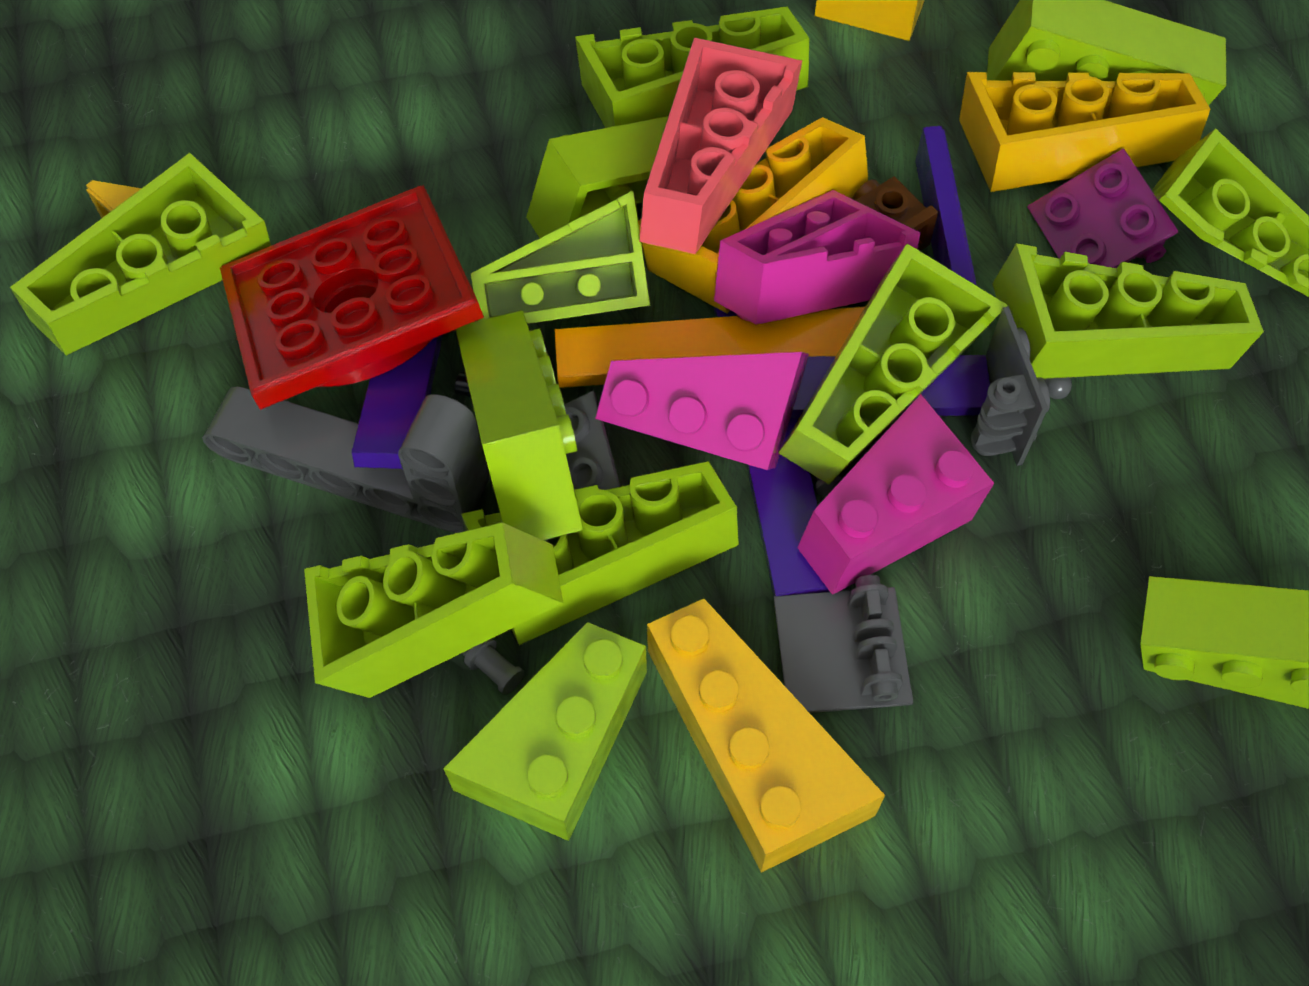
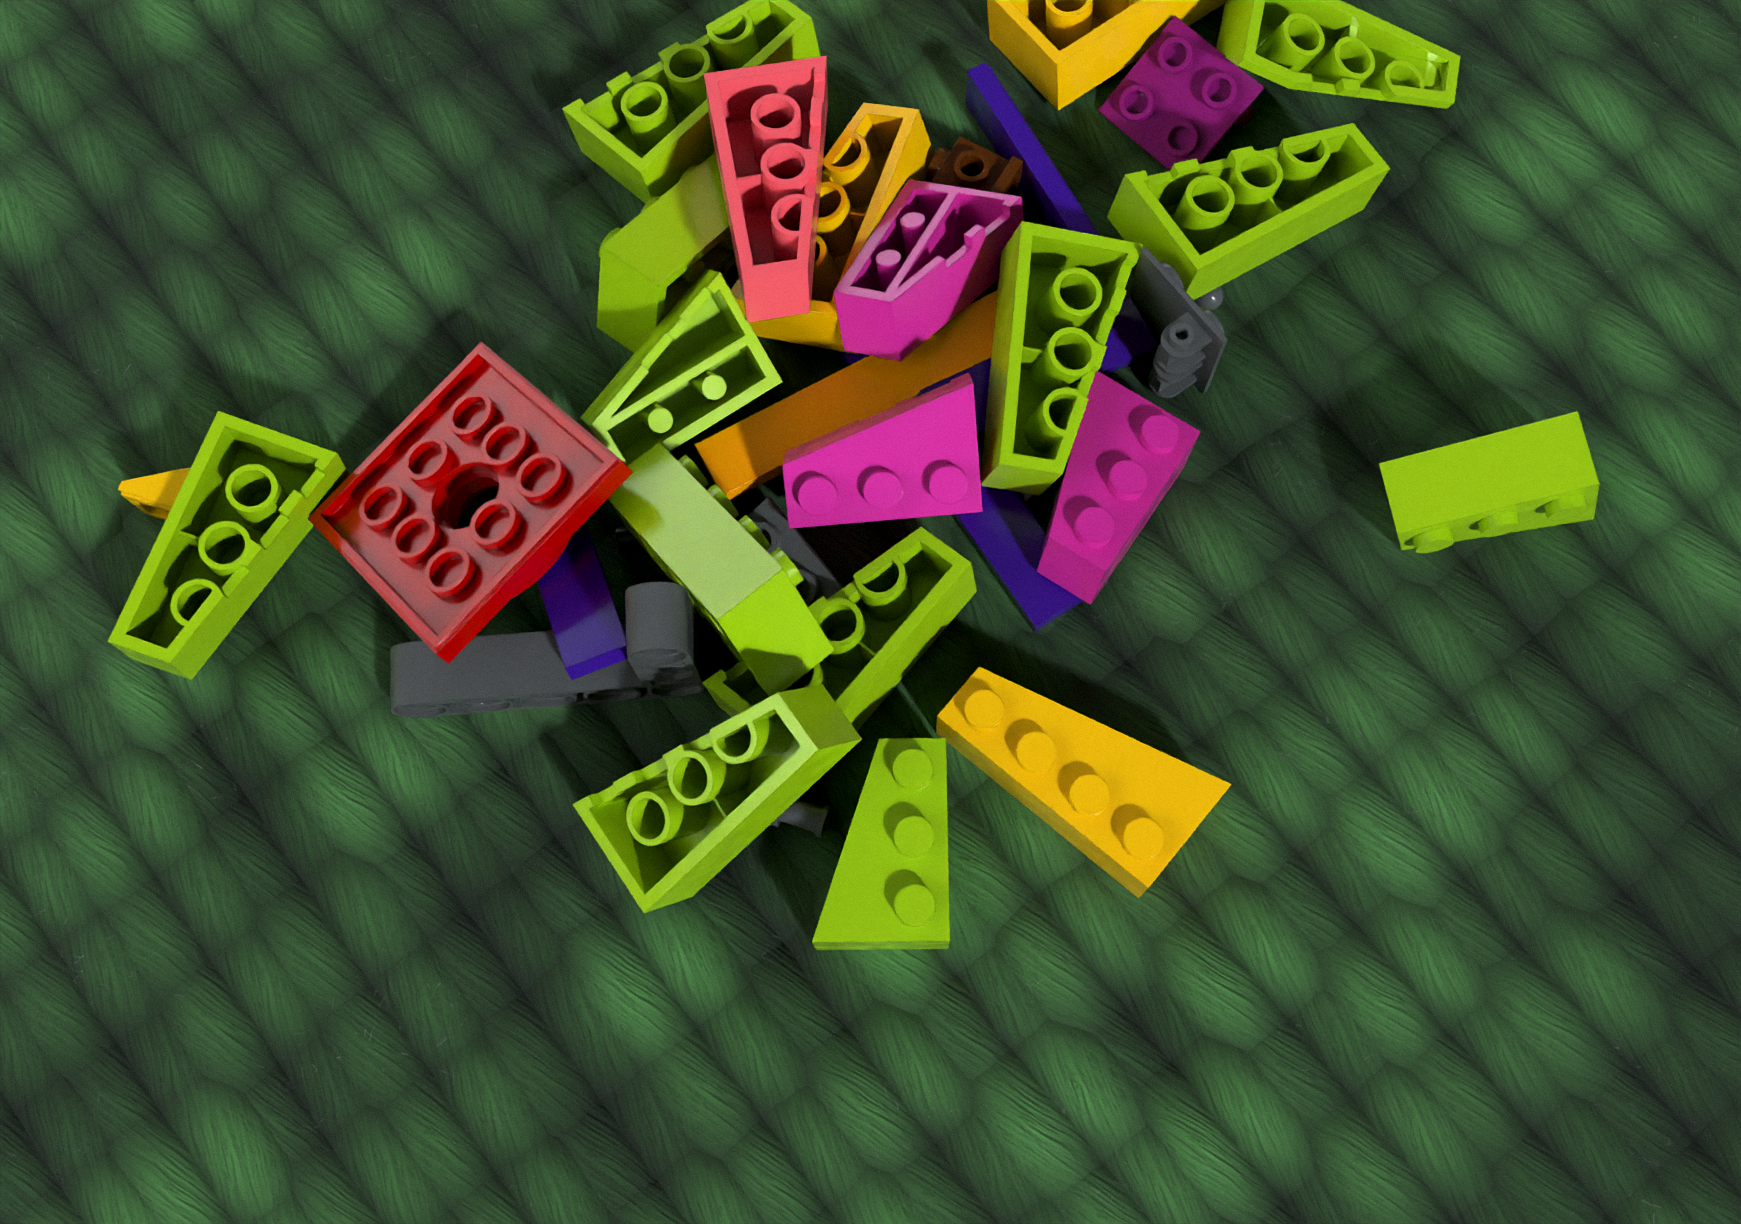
camera: 20 degrees left, 10 degrees up
dark grey hinge [774,575,914,713] -> none

